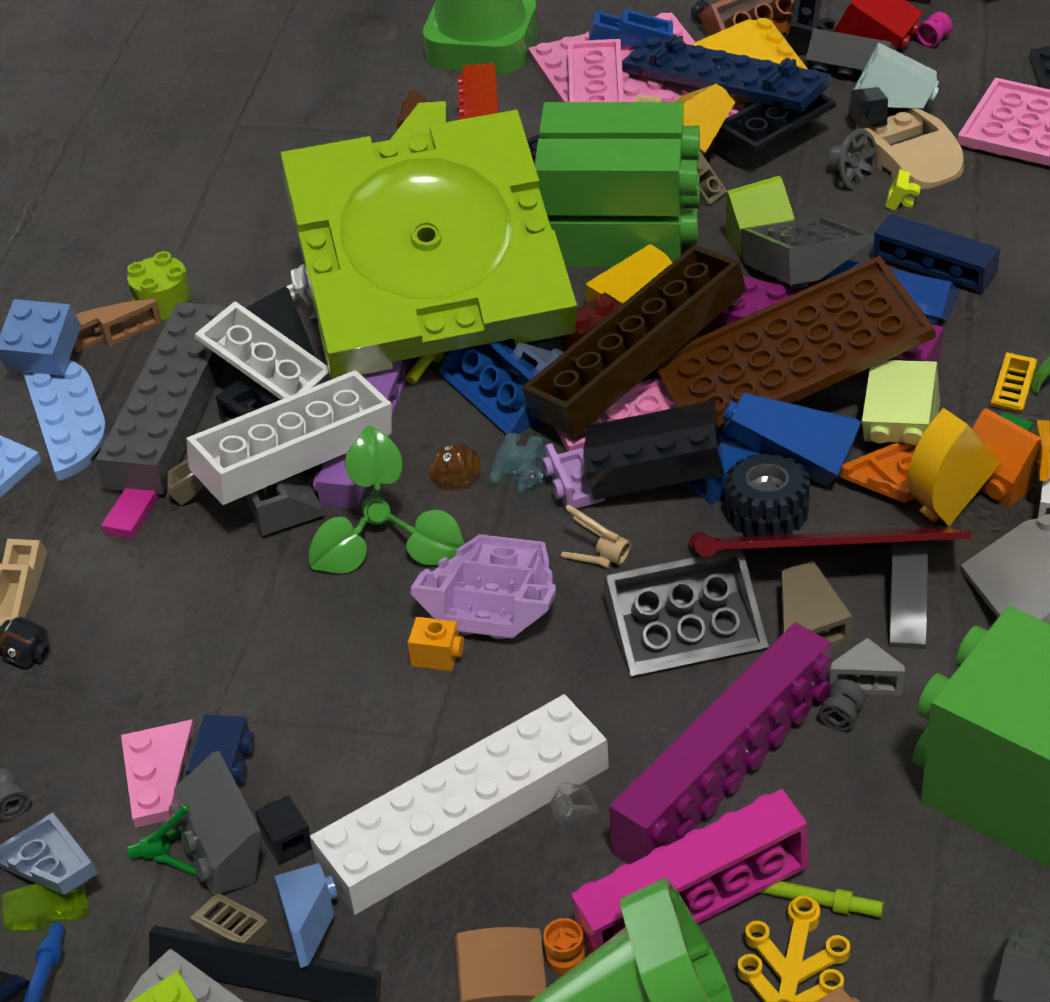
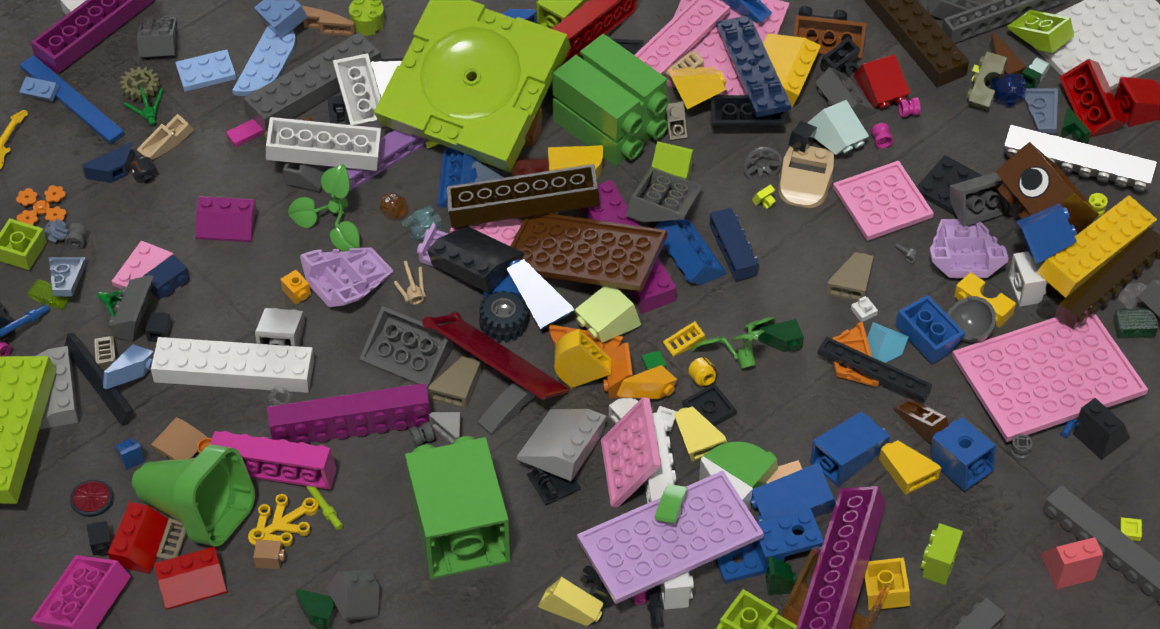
camera: 35 degrees right, 10 degrees up
none -> magenta slope [195,196,257,242]
none -> light grey slope [255,308,305,347]
none -> dark pink wheel [871,123,893,148]

